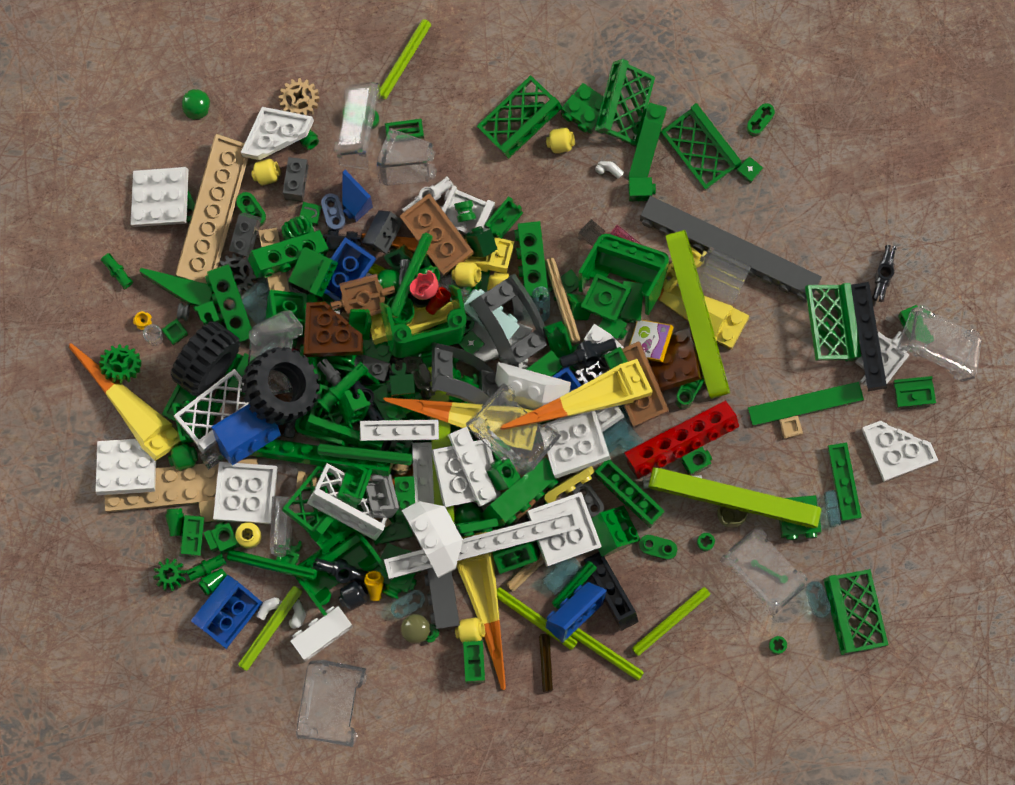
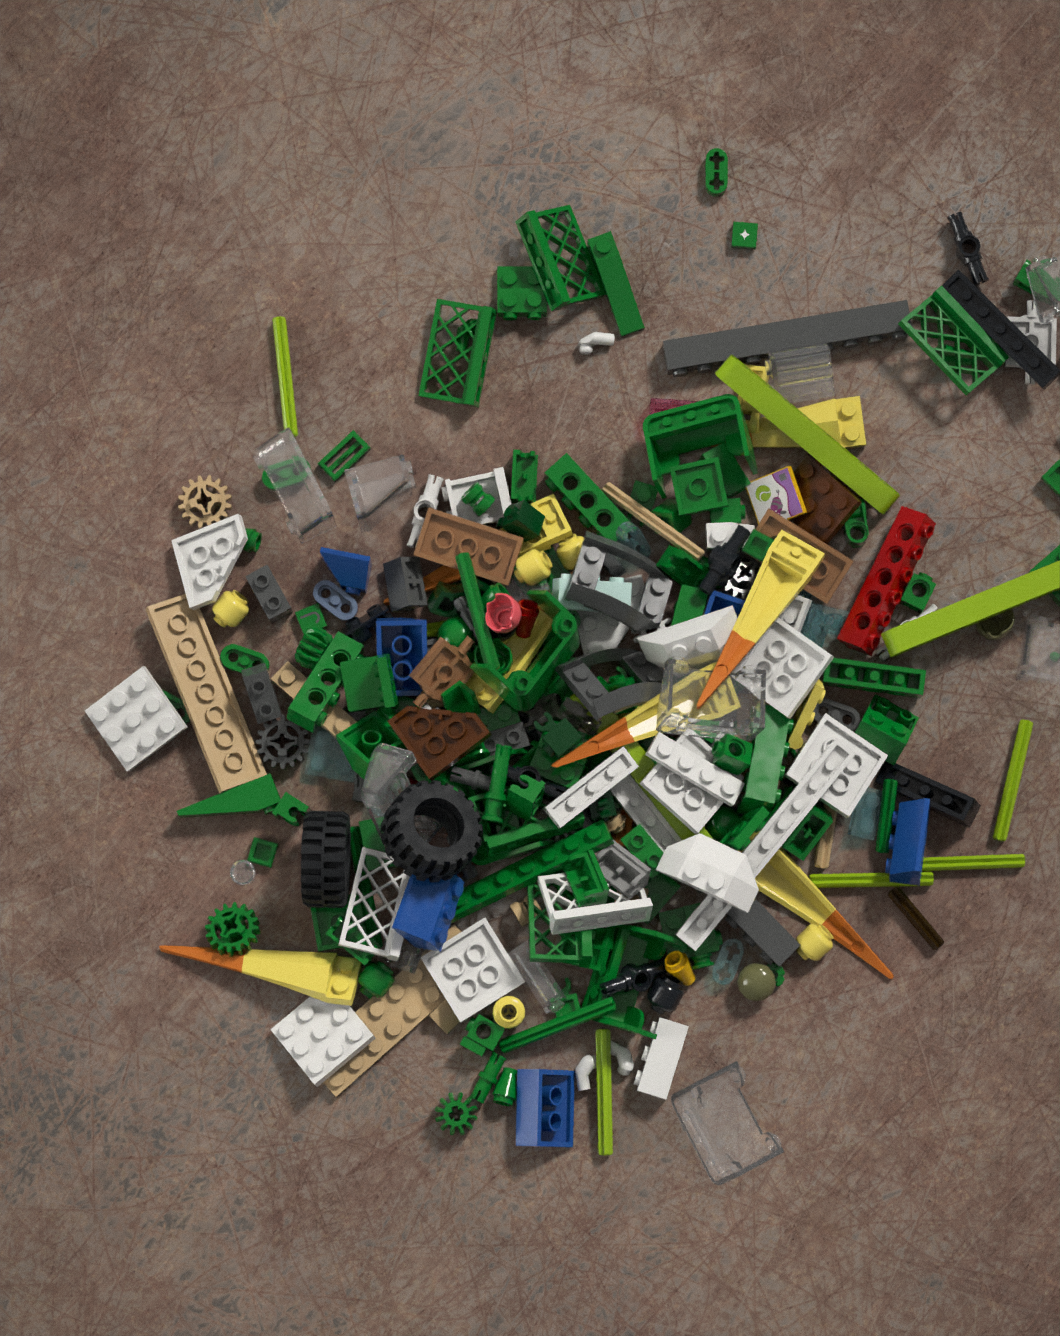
camera: 35 degrees left, 5 degrees up
green pin [101,253,133,289] -> none
yellow plate [133,311,152,330] -> none
green cone [165,508,184,536] -> none
dark grey bush [177,303,190,321] -> none
green hinge [179,515,204,558] -> none
green hair [182,89,210,120] -> none
green brick [205,264,255,342] -> none
green axle [317,444,413,465] -> none
green tile [458,330,485,355] -> none
green brick [463,641,485,684] -> none
light yellow head [546,128,575,153] -> none
clear smoke panel [578,219,605,247] -> none
green brick [628,177,656,201] -> none
green plate [639,535,678,560] -> none
green fence [661,103,742,190] -> none
green bush [697,533,715,551] -> none
green tile [747,382,864,427] -> none
tan tile [779,415,803,439] -> none

